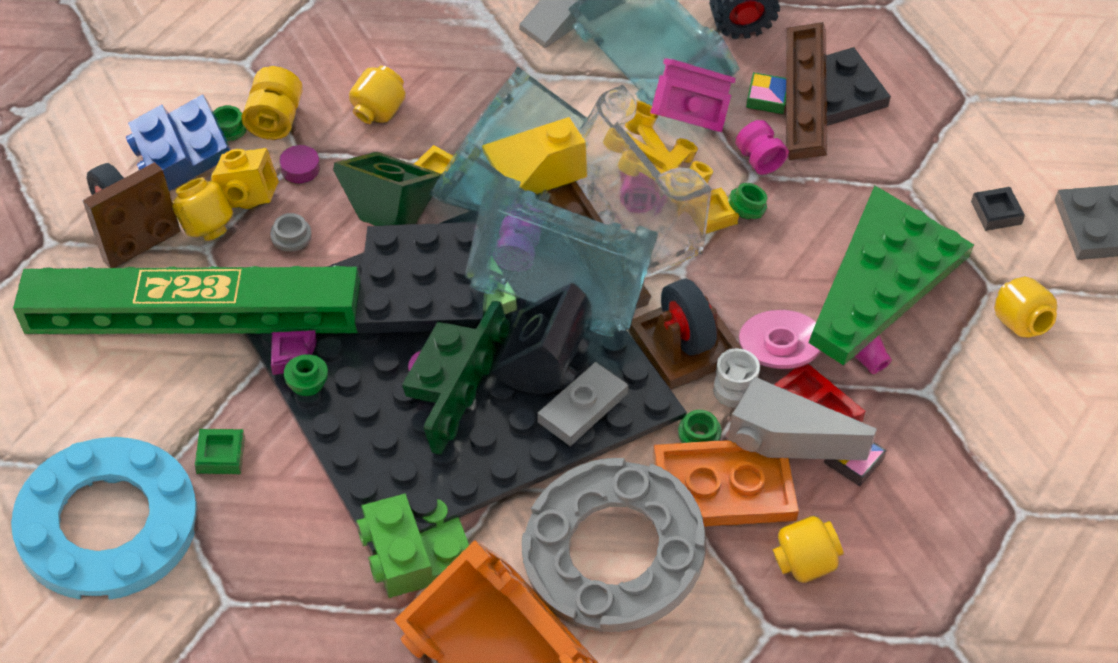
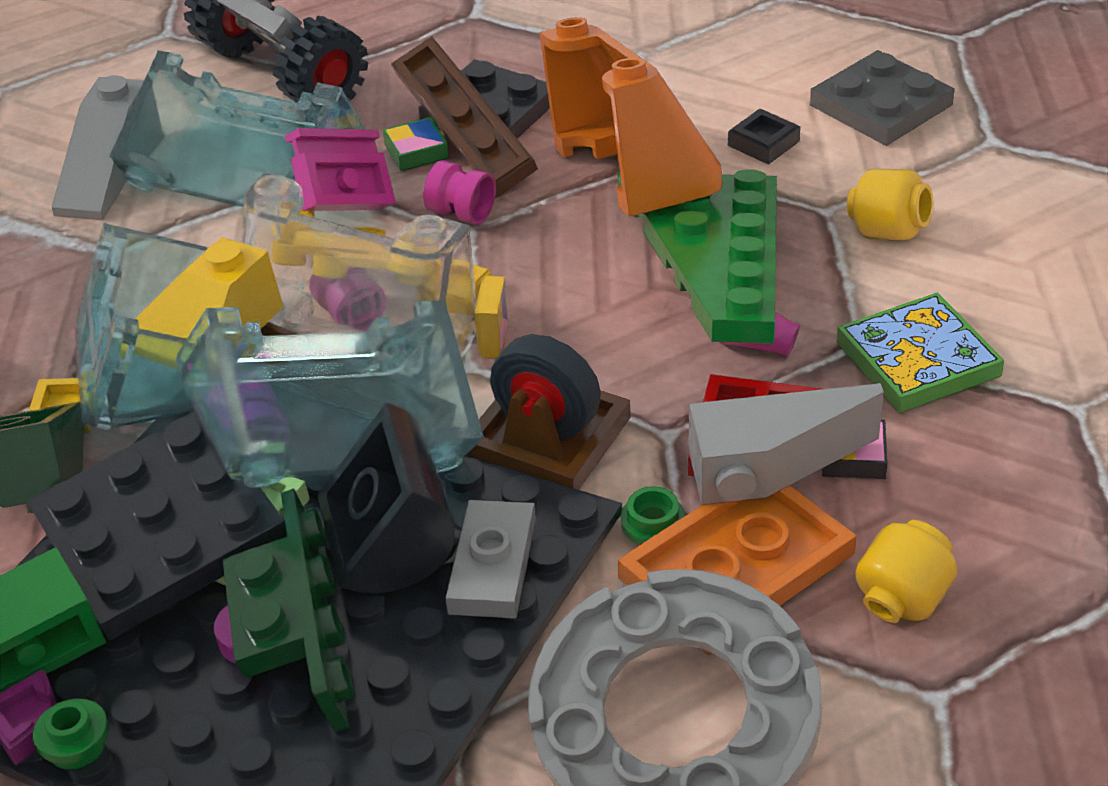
camera: 30 degrees left, 10 degrees down
white wheel [713,348,760,408] -> none
green plate [728,183,768,219] -> none
bright pink dish [739,310,821,369] -> none
none -> yellow tile [474,276,508,358]
none -> orange windscreen [539,17,723,217]
none -> tile [836,292,1004,413]

